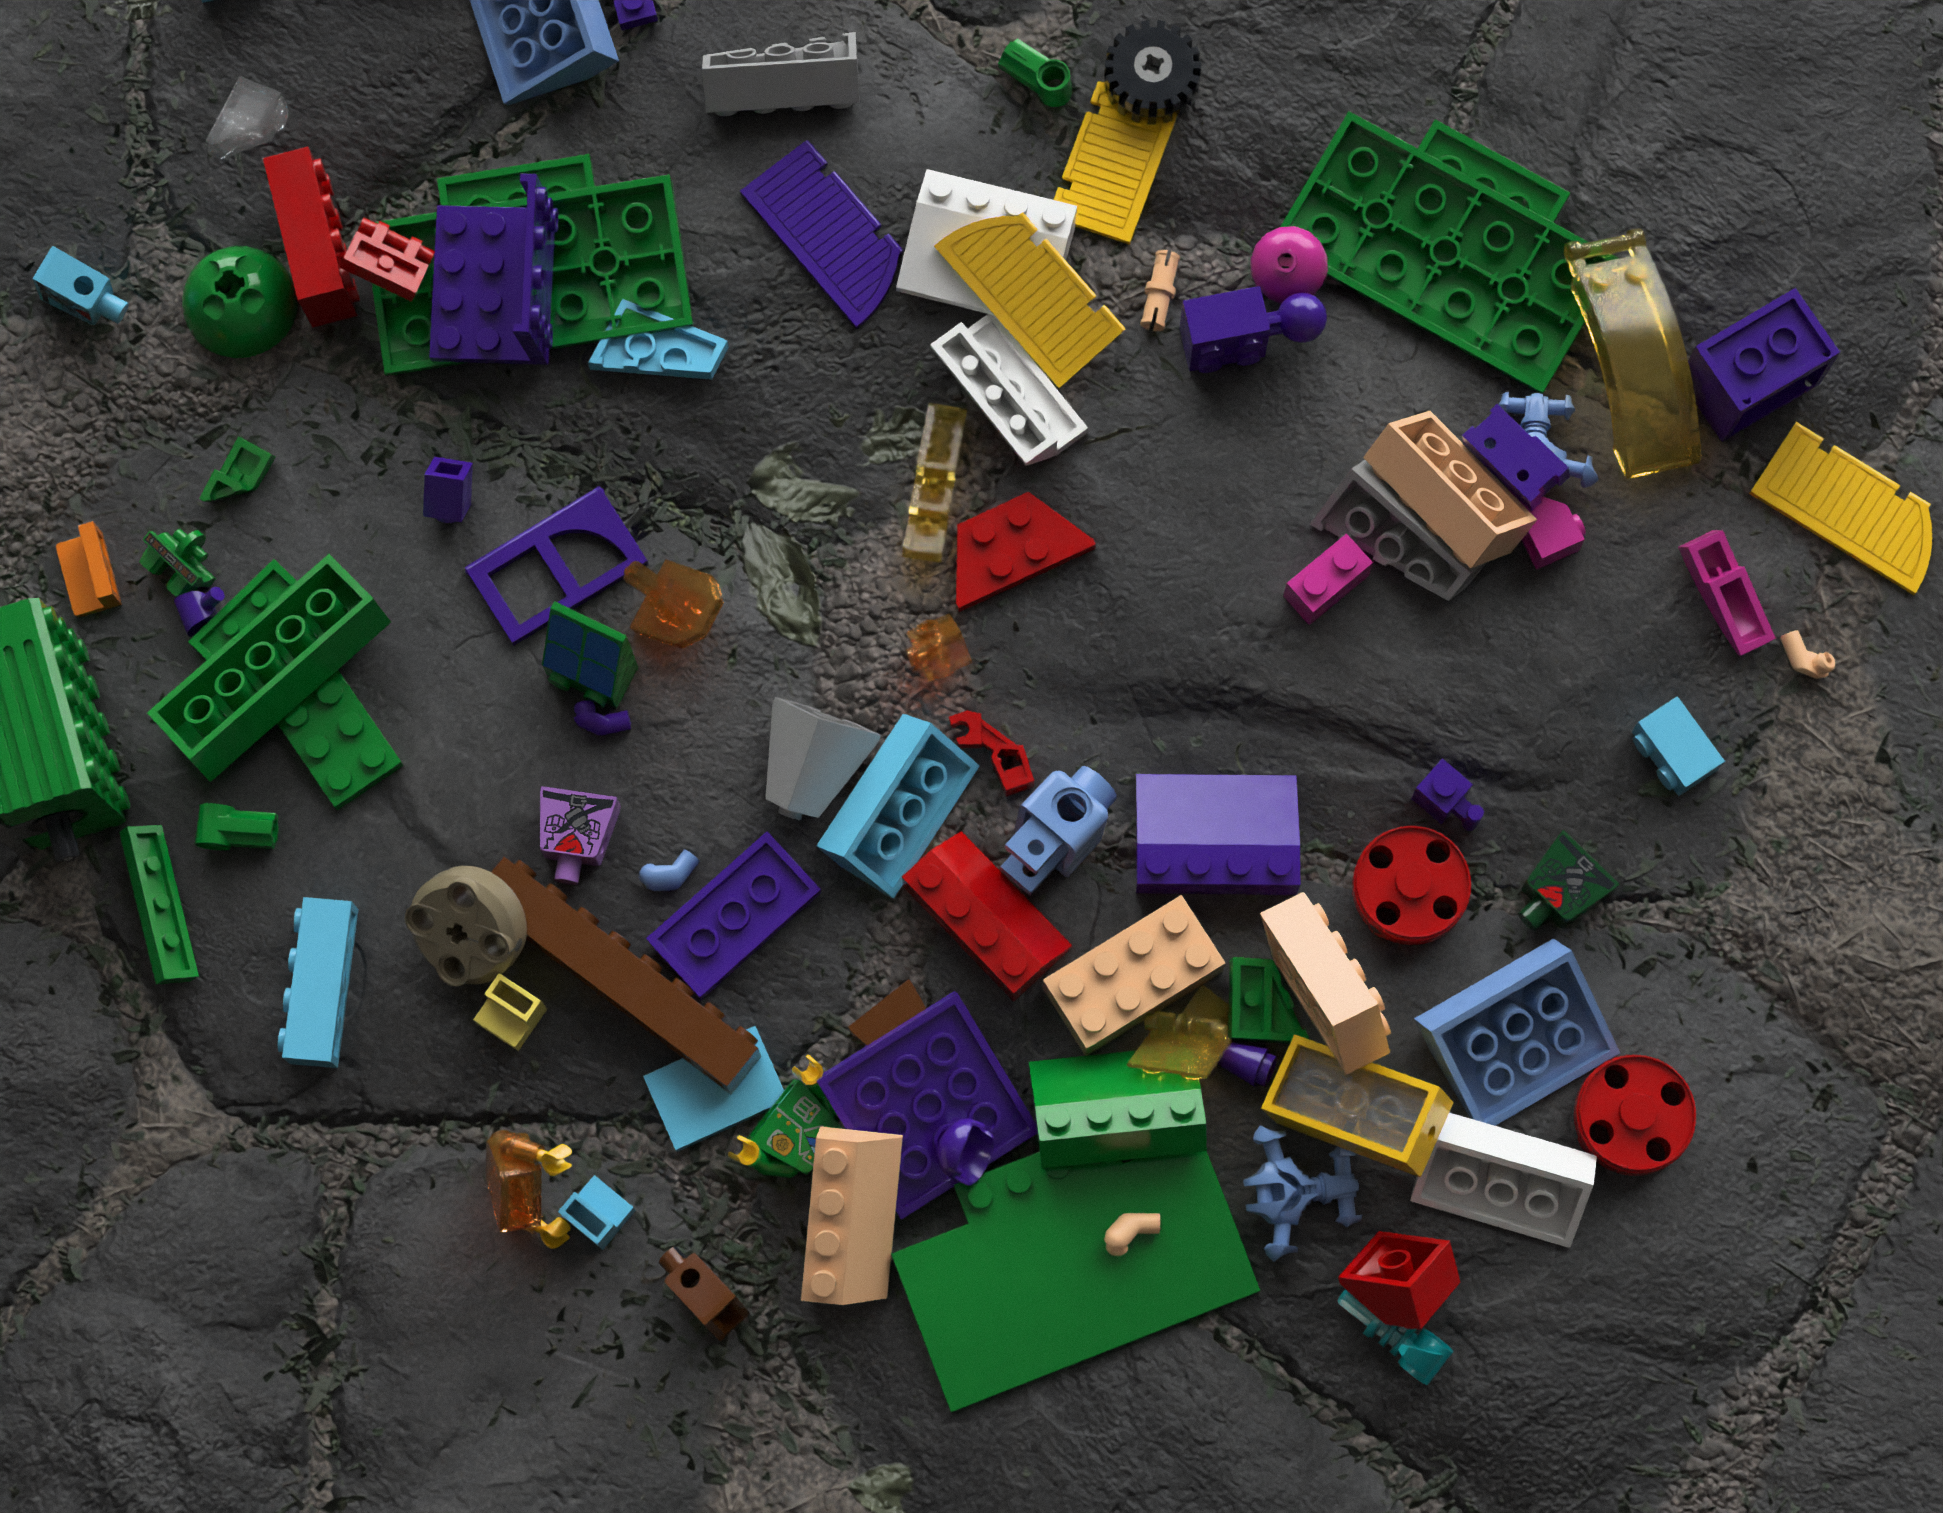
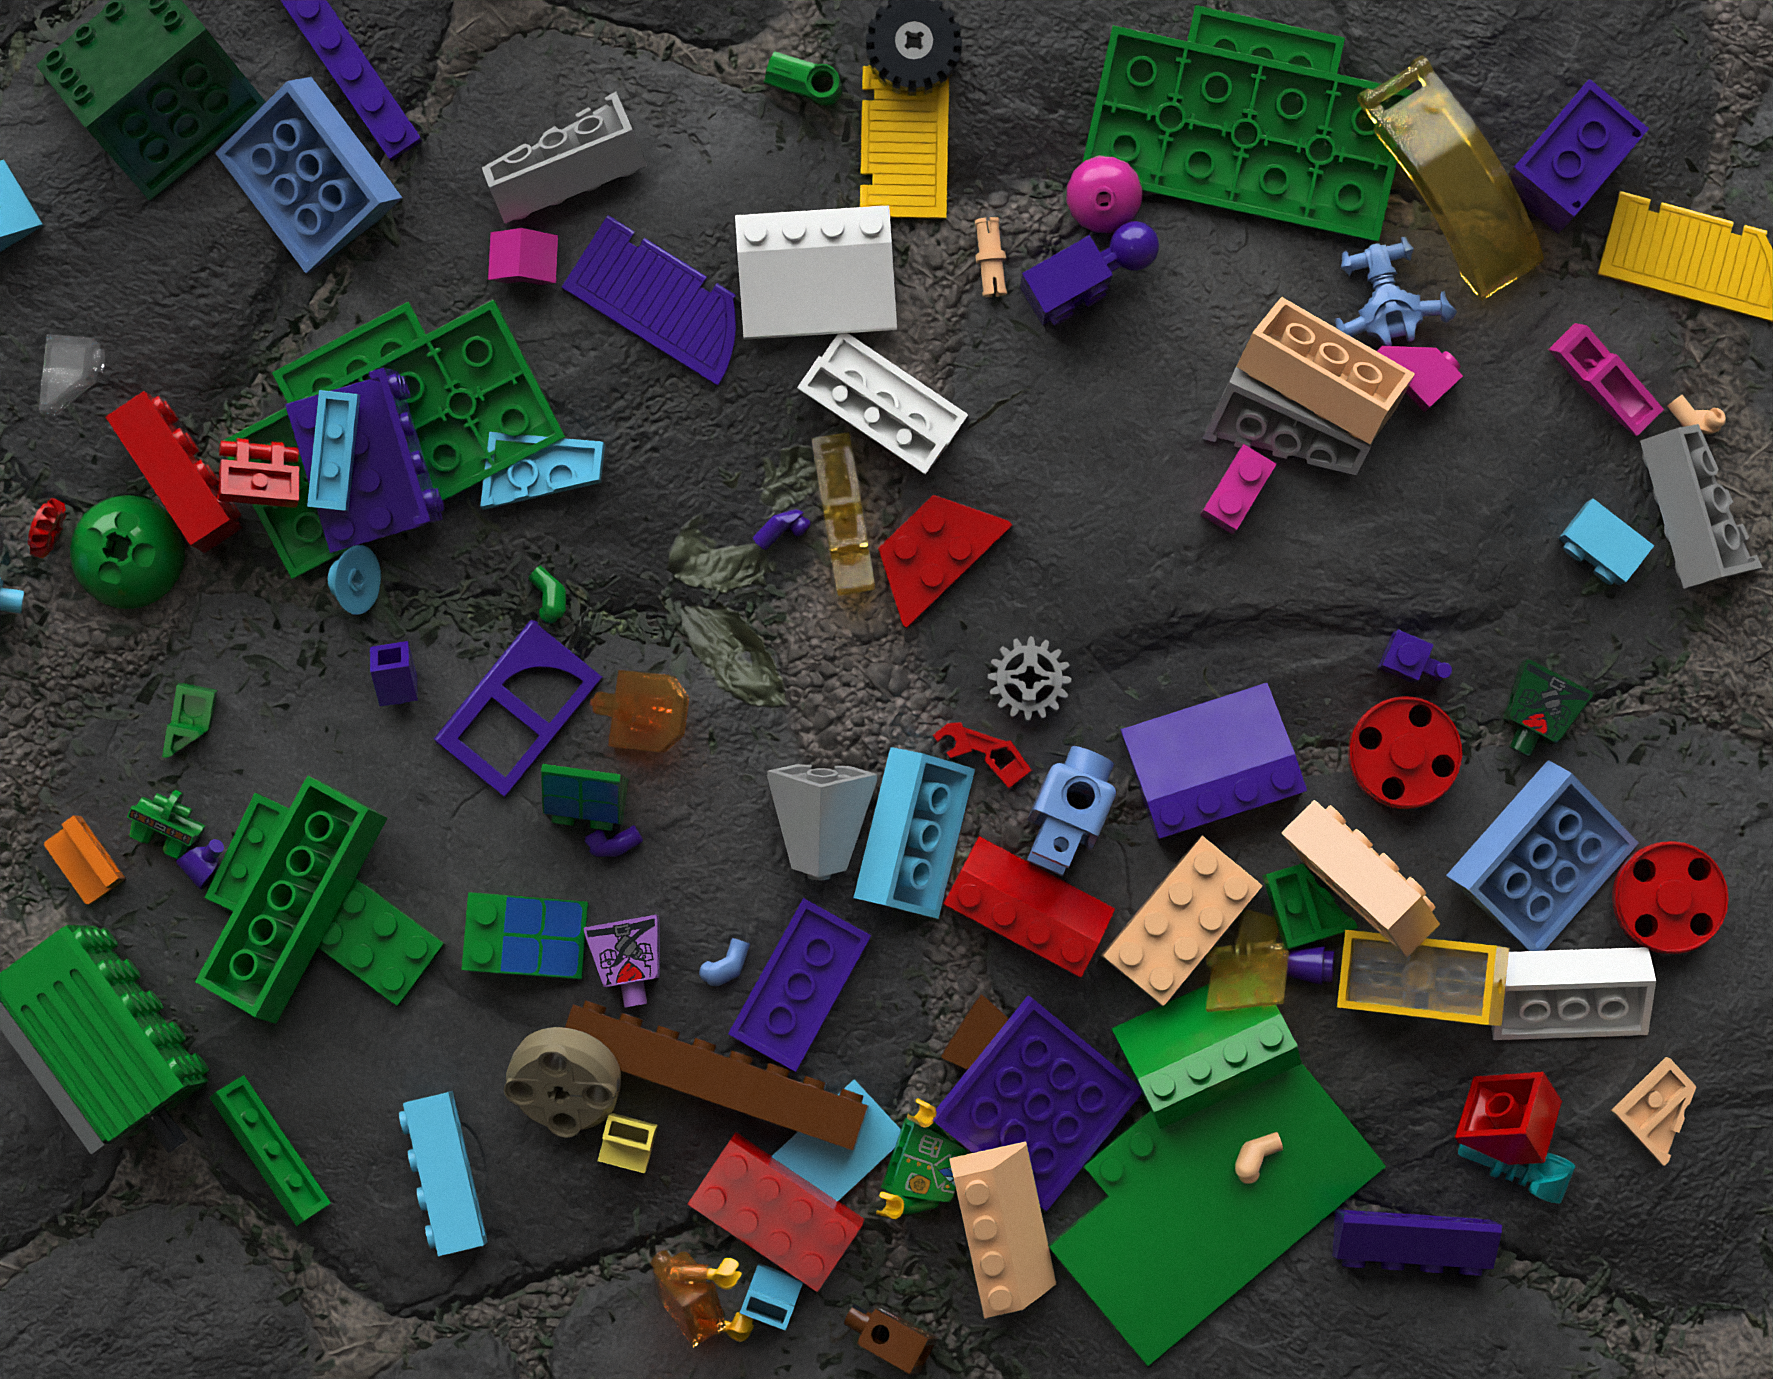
camera: 20 degrees left, 10 degrees up
green piece [195,803,279,851] -> none
clear orange brick [905,613,972,682] -> none
yellow piece [934,212,1125,388] -> none
dark purple hair [937,1118,994,1186] -> none
medium blue piece [1243,1125,1362,1262] -> none
dark purple piece [1462,404,1570,512] -> none
none -> red gear [27,498,66,559]
none -> medium azure plate [307,390,361,511]
none -> medium azure piece [328,545,381,615]
none -> slope [461,892,588,979]
none -> dark pink piece [488,228,558,285]
none -> green arm [528,565,566,624]
none -> red brick [688,1132,865,1292]
none -> dark purple arm [753,509,811,550]
none -> light grey gear [987,636,1072,721]
none -> dark purple slope [1332,1209,1502,1275]
none -> light nougat wing [1611,1057,1696,1166]
none -> light grey wedge [1640,424,1762,589]

